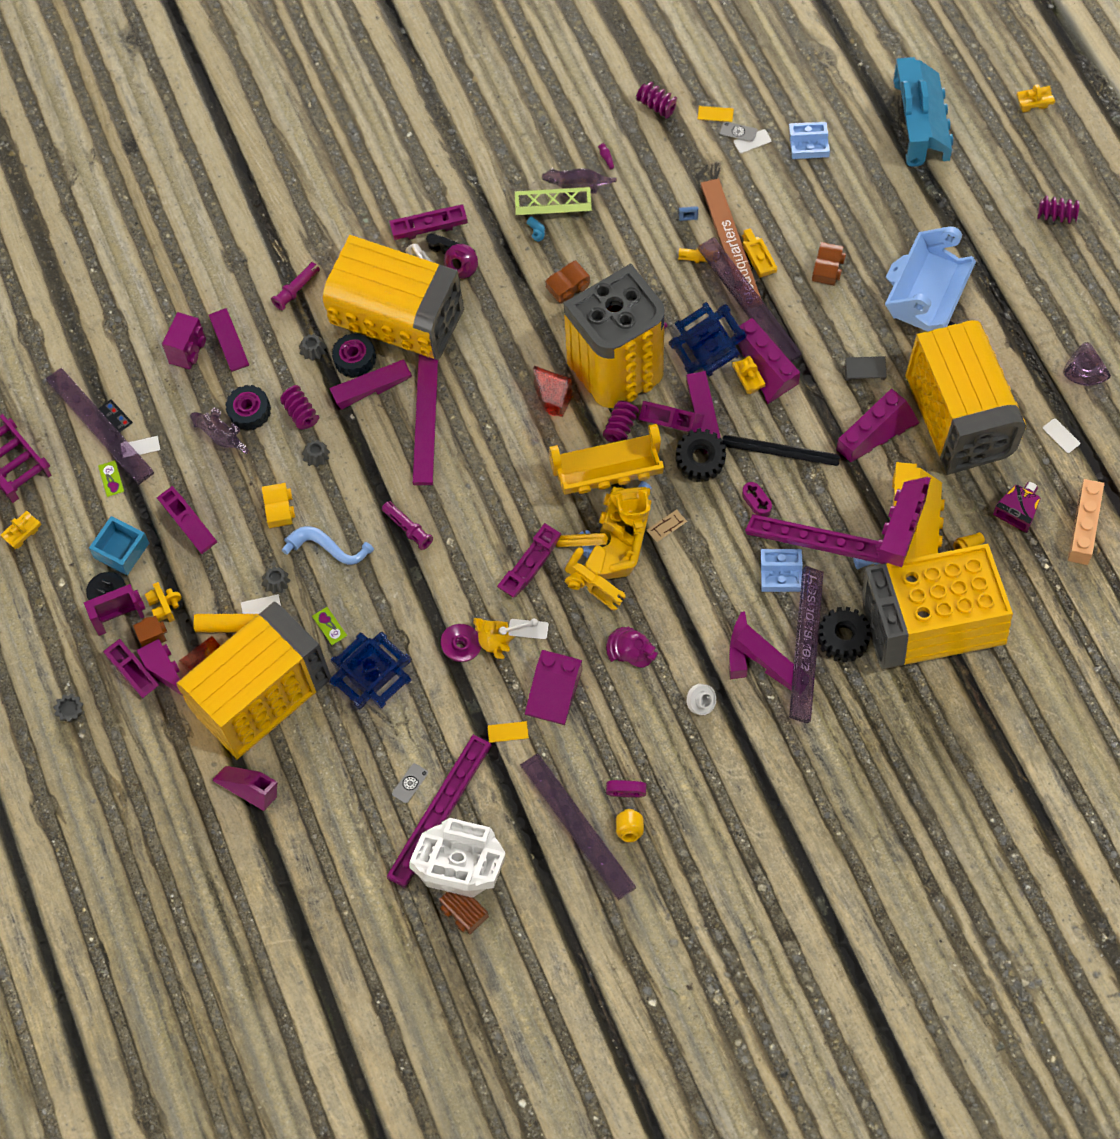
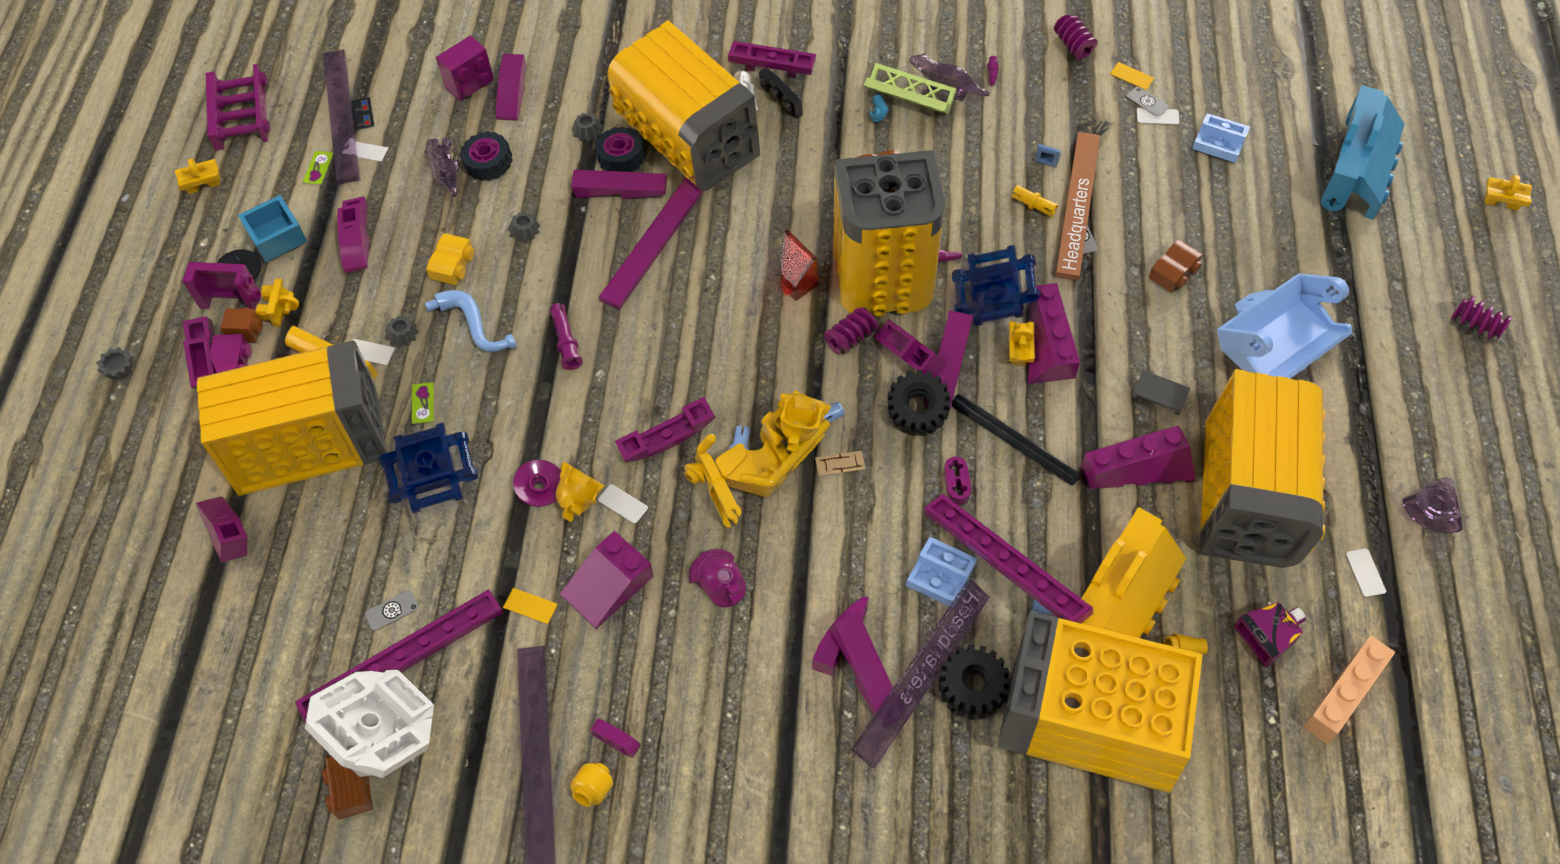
camera: 25 degrees right, 5 degrees down
magenta pin [271,262,320,311] -> none
magenta piece [280,385,319,430] -> none
magenta piece [444,244,478,279] -> none
white hinge [498,618,538,635] -> none
yellow piece [549,424,664,495] -> none
yellow axle [556,533,608,547] -> none
white plate [686,684,716,715] -> none
tile [698,237,802,362] -> none
yellow hinge [742,228,778,278] -> none
magenta wedge [876,477,931,567] -> none

